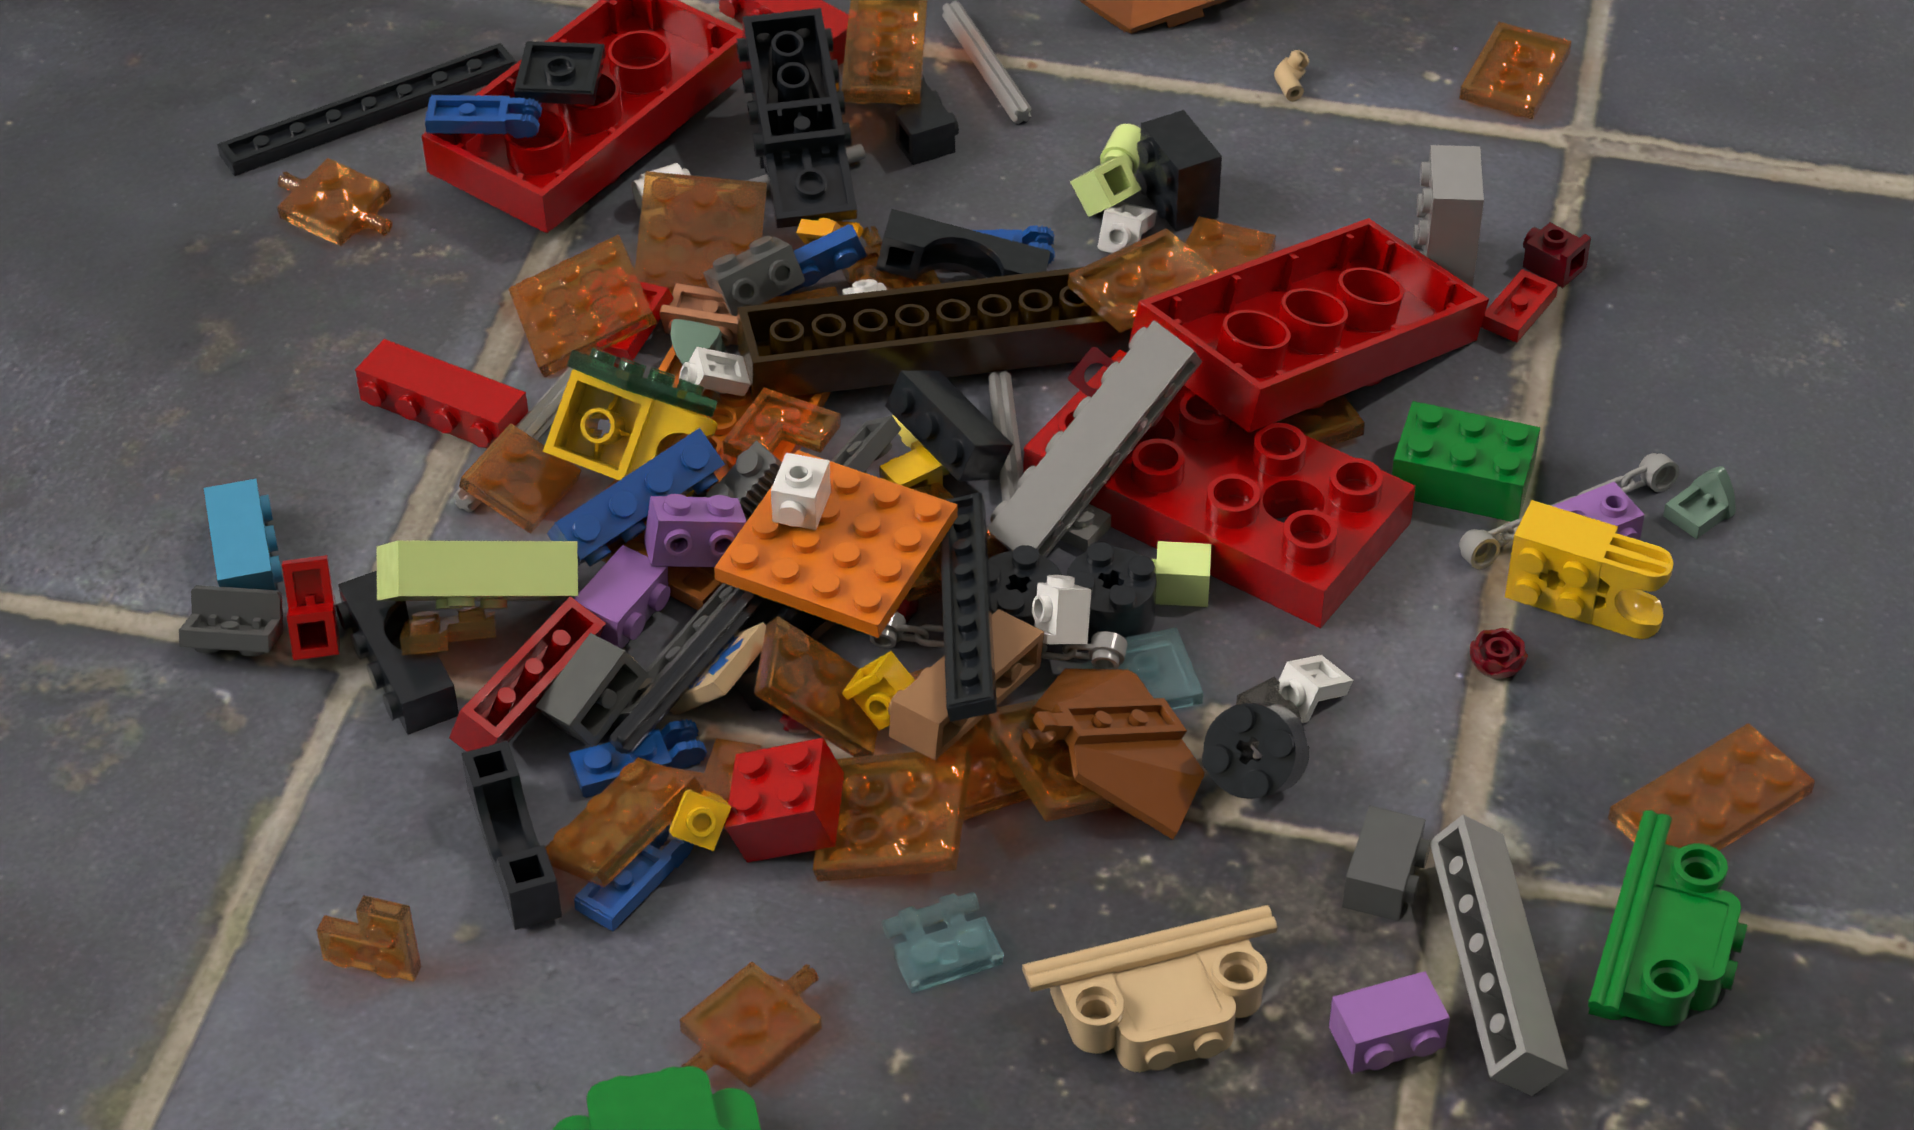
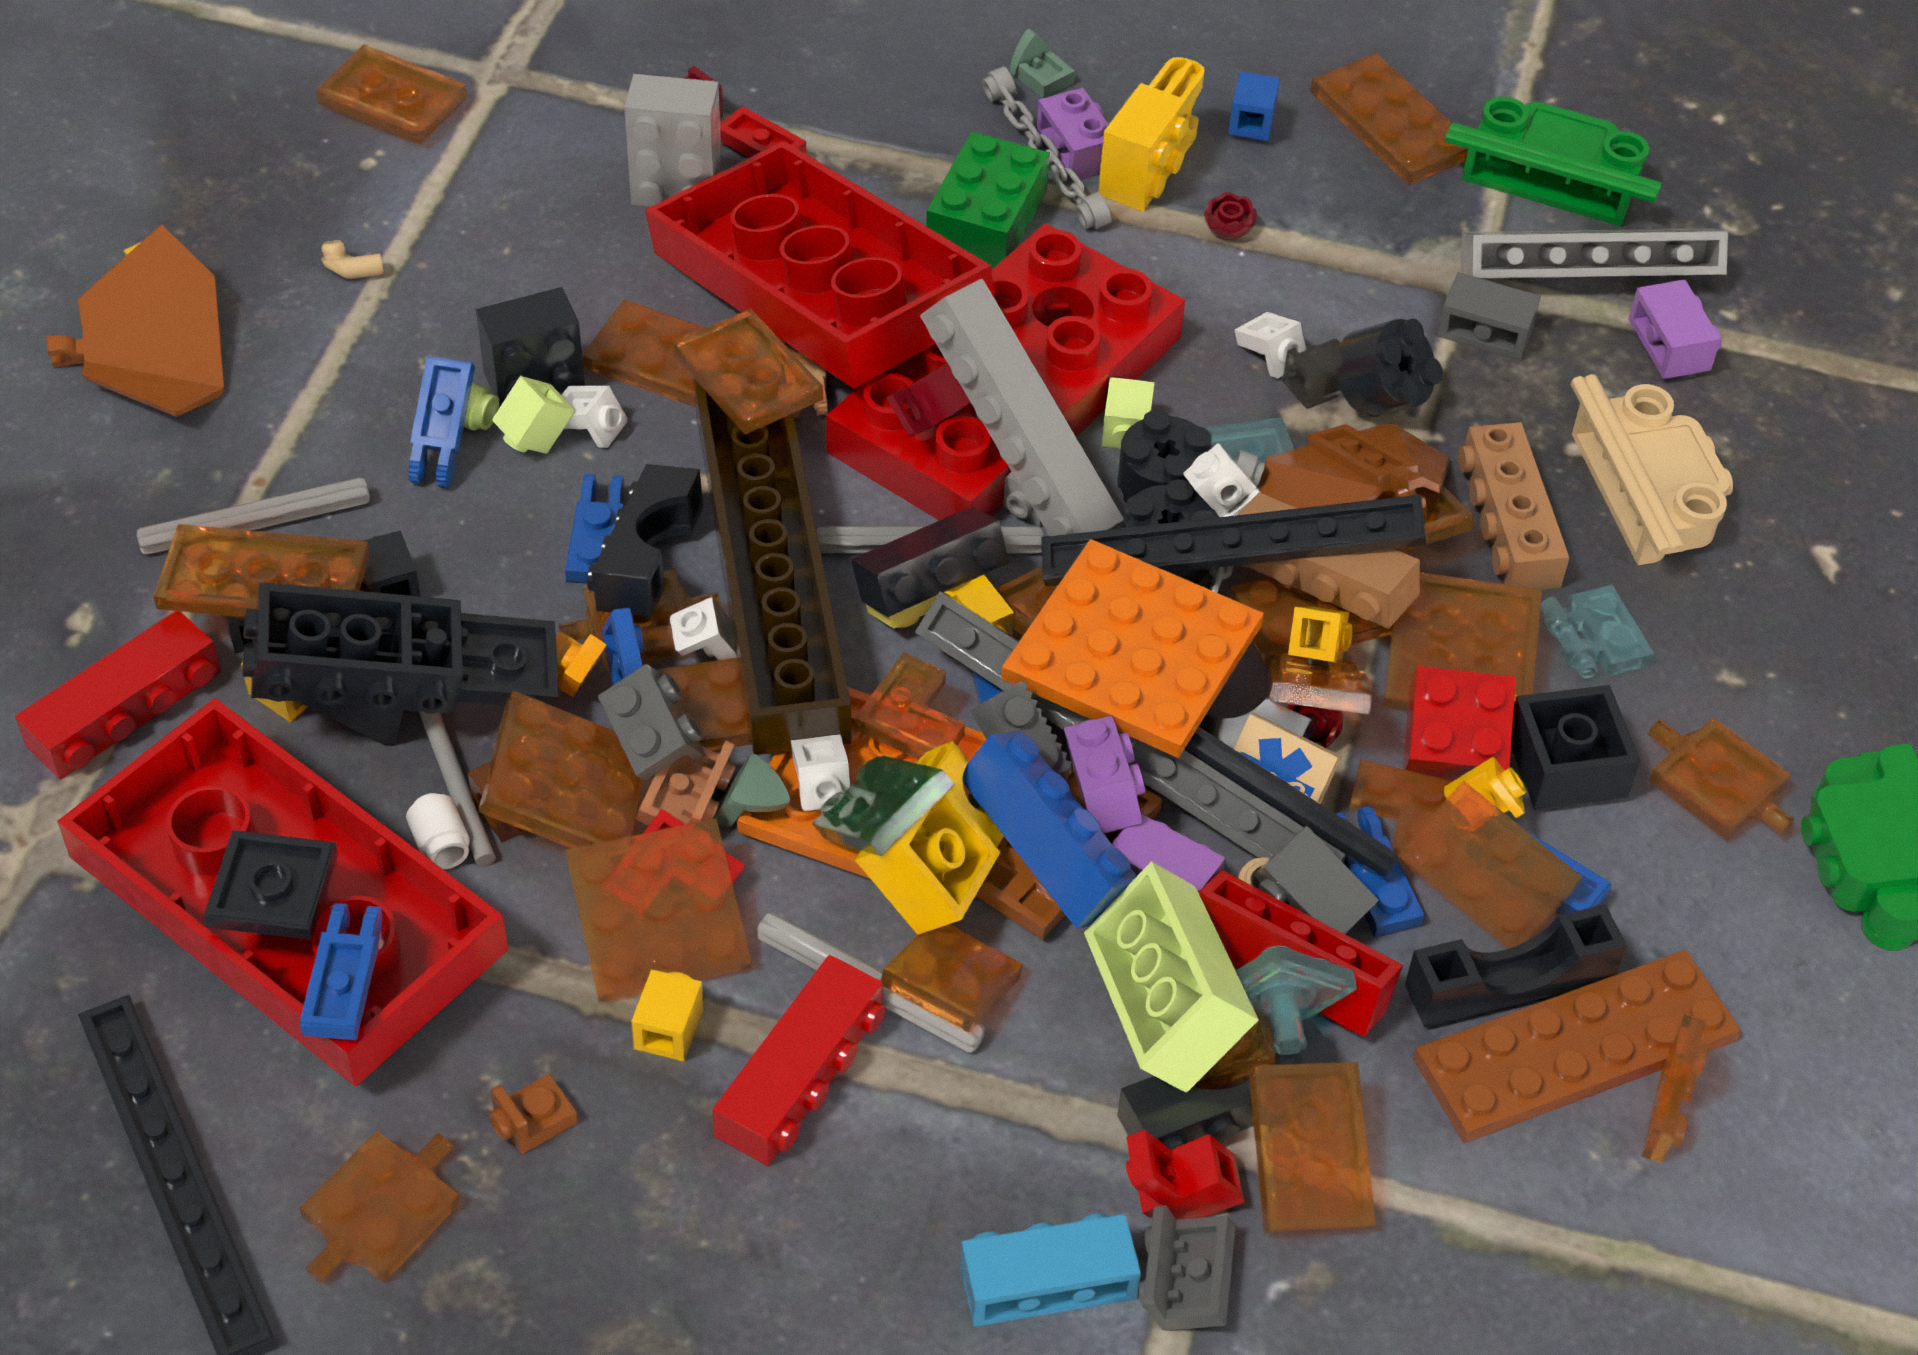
camera: 90 degrees left, 5 degrees up
white brick [771,453,831,530] -> none
none -> hinge [408,356,475,488]
none -> dark orange bracket [488,1074,578,1155]
none -> yellow brick [631,969,704,1062]
none -> blue brick [1228,71,1280,141]
none -> clear light blue plate [1235,945,1357,1055]
none -> clear orange plate [1248,1062,1376,1233]
none -> dark orange plate [1413,950,1741,1144]
none -> medium nougat brick [1458,422,1569,593]
none -> black brick [1511,685,1640,809]

